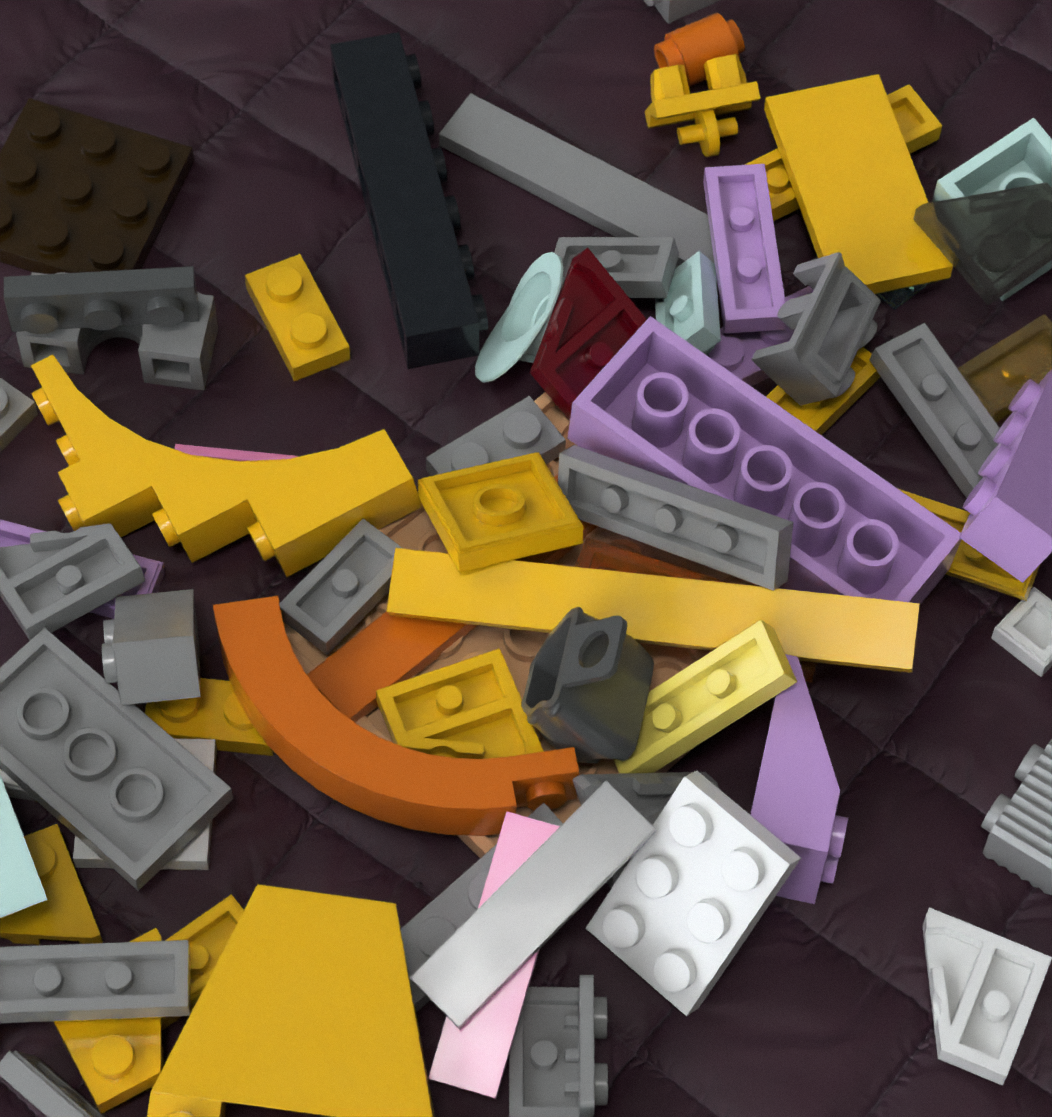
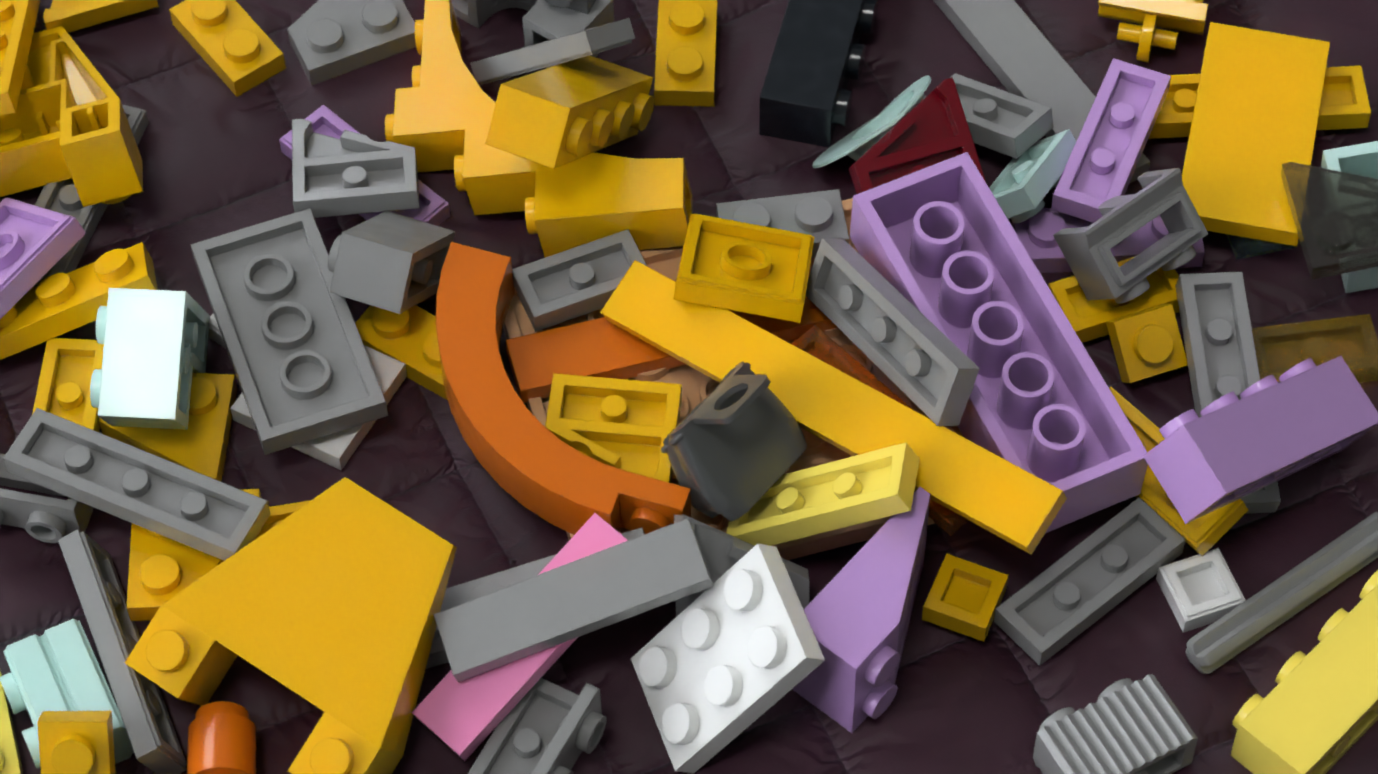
camera: 30 degrees right, 5 degrees down
none -> light grey tile [470,18,635,85]
none -> yellow brick [485,55,654,169]
none -> yellow plate [922,553,1009,642]
none -> light grey plate [994,497,1185,666]
none -> yellow plate [1106,304,1188,383]

